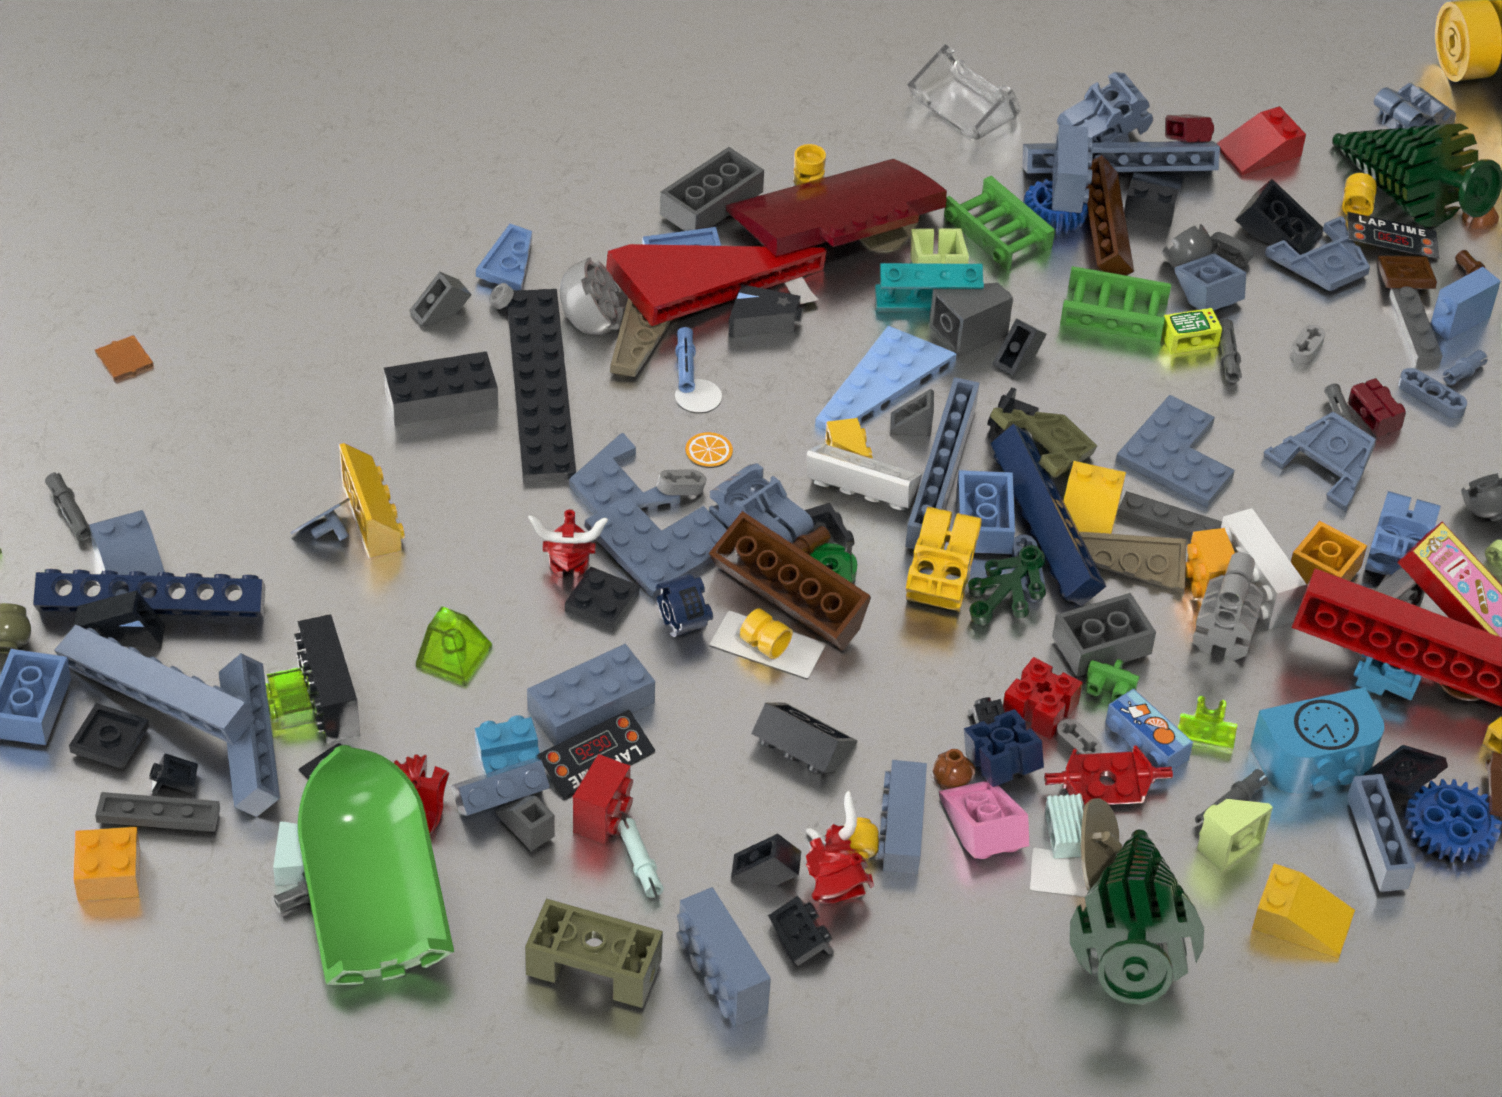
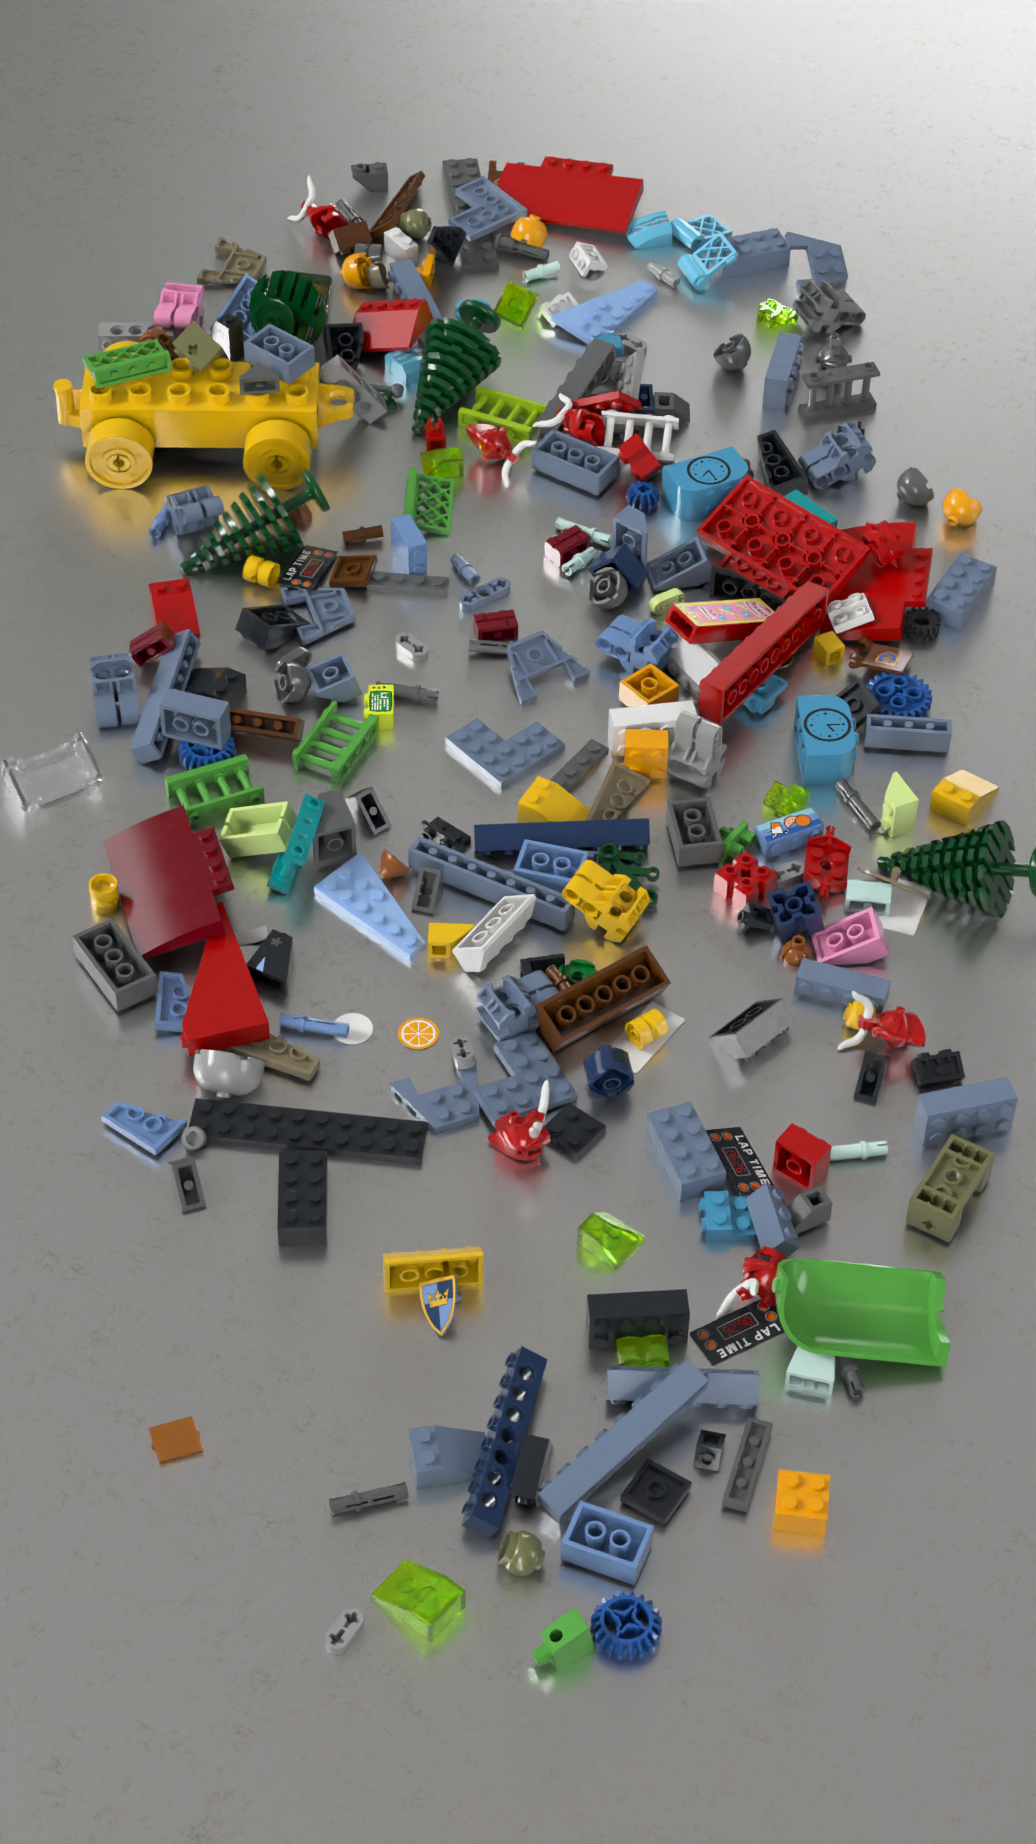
camera: 75 degrees left, 0 degrees up
olive wing [990,407,1097,477] -> none
none -> dark orange piece [379,849,410,881]

